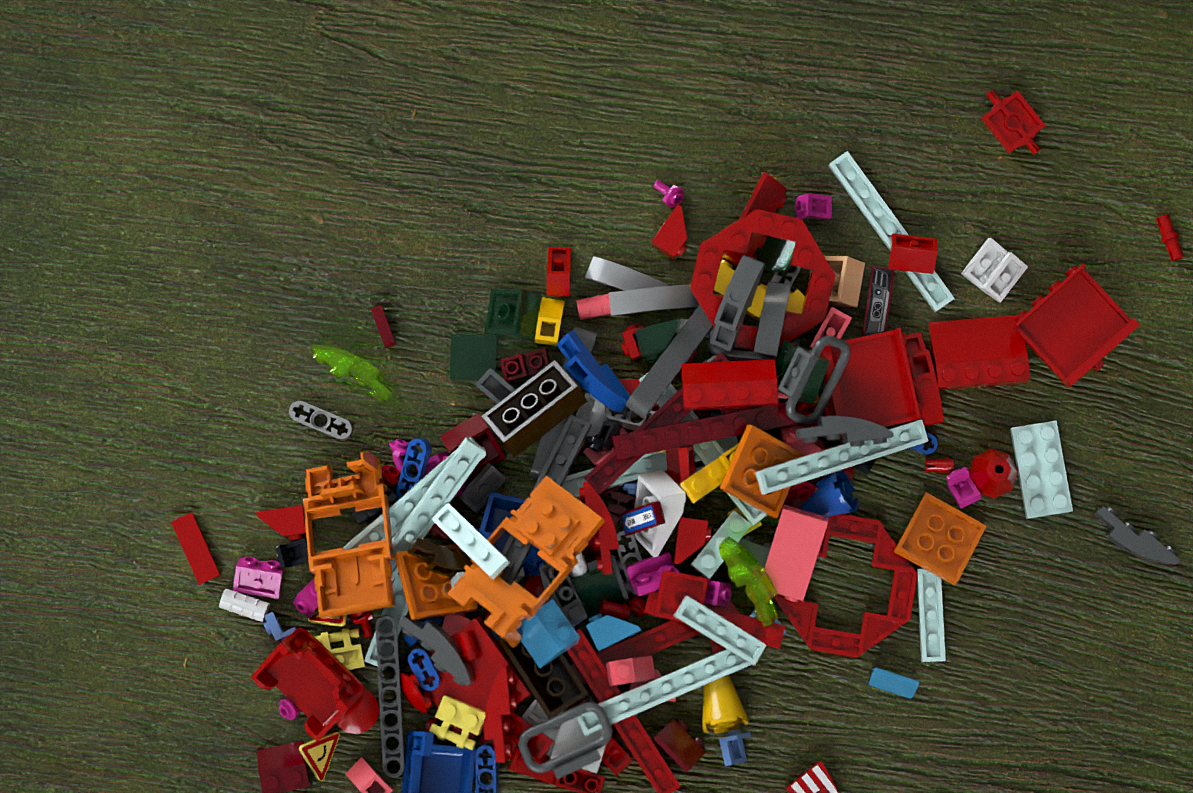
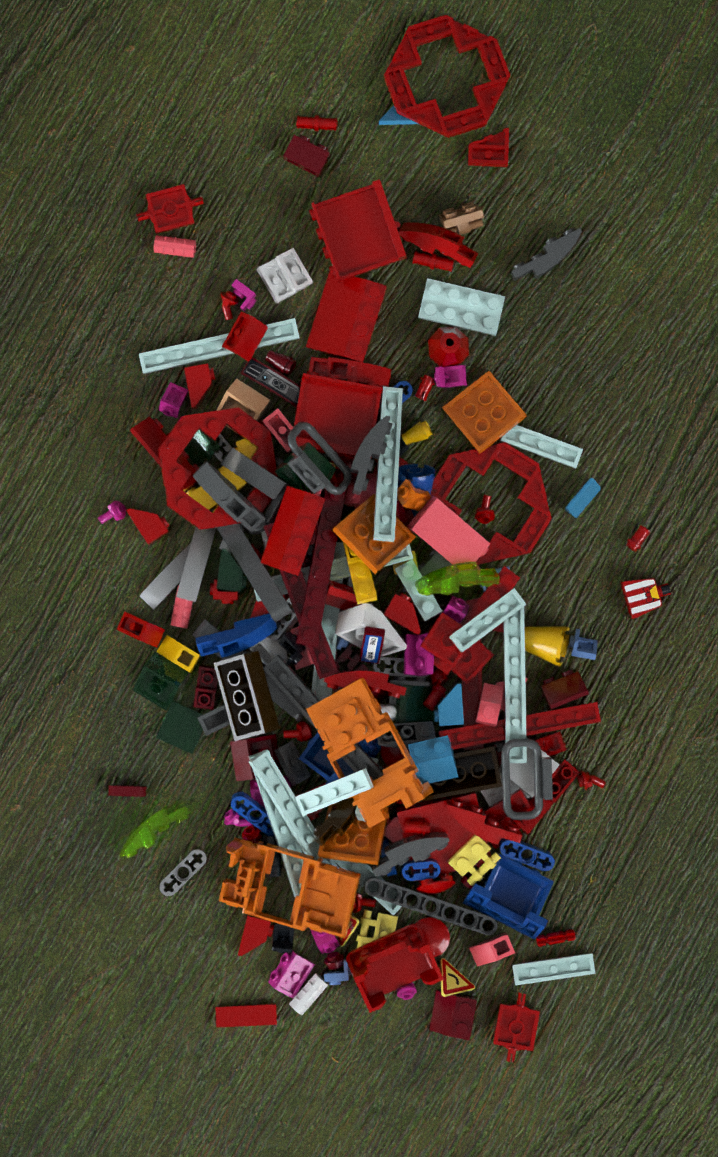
camera: 65 degrees left, 5 degrees up
none -> coral axle [154,235,196,258]
none -> red slope [184,363,215,409]
none -> red plate [220,291,239,320]
none -> dark pink bracket [232,279,257,311]
none -> dark red cone [265,350,297,375]
none -> dark red hinge [283,135,330,177]
none -> red plate [283,721,312,742]
none -> dark red plate [324,952,344,970]
none -> orange bracket [397,479,431,511]
none -> red slope [398,222,479,268]
none -> yellow cone [401,420,433,445]
none -> red pin [413,251,454,272]
none -> medium nougat plate [438,202,484,235]
none -> red tile [451,640,494,684]
none -> red plate [475,494,495,524]
none -> red pin [626,525,650,552]

